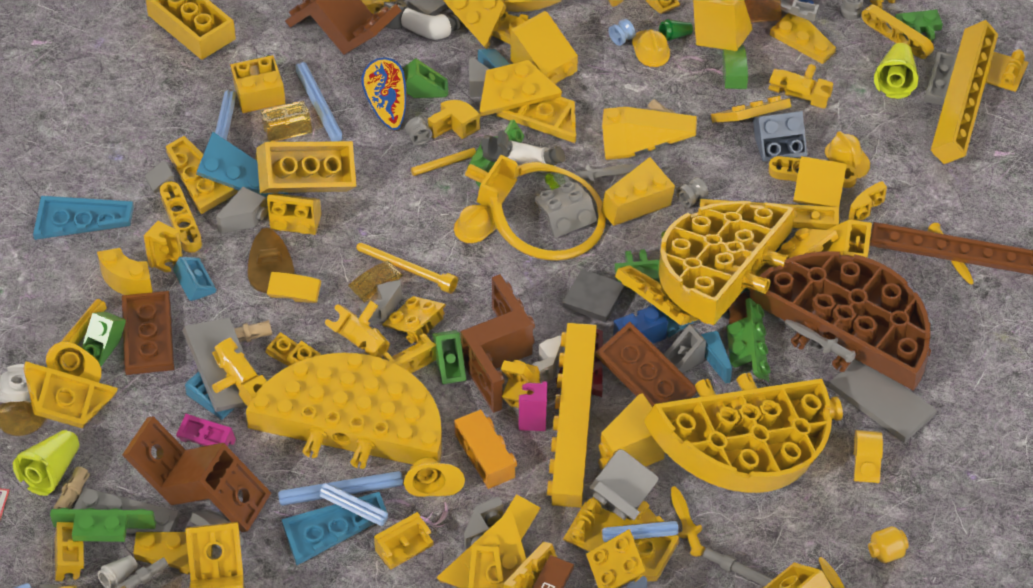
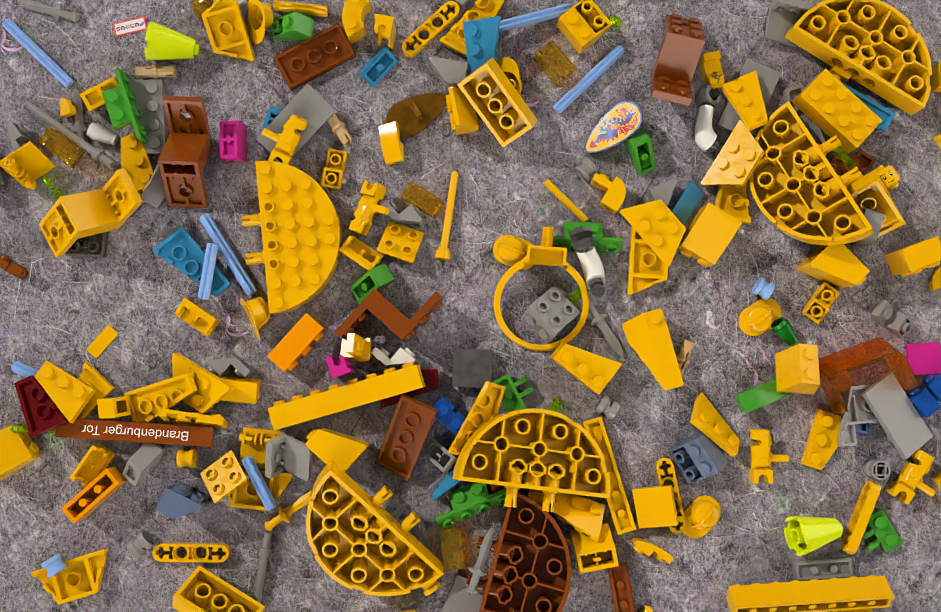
camera: 65 degrees right, 35 degrees up
none -> clear yellow hinge [440,526,469,570]

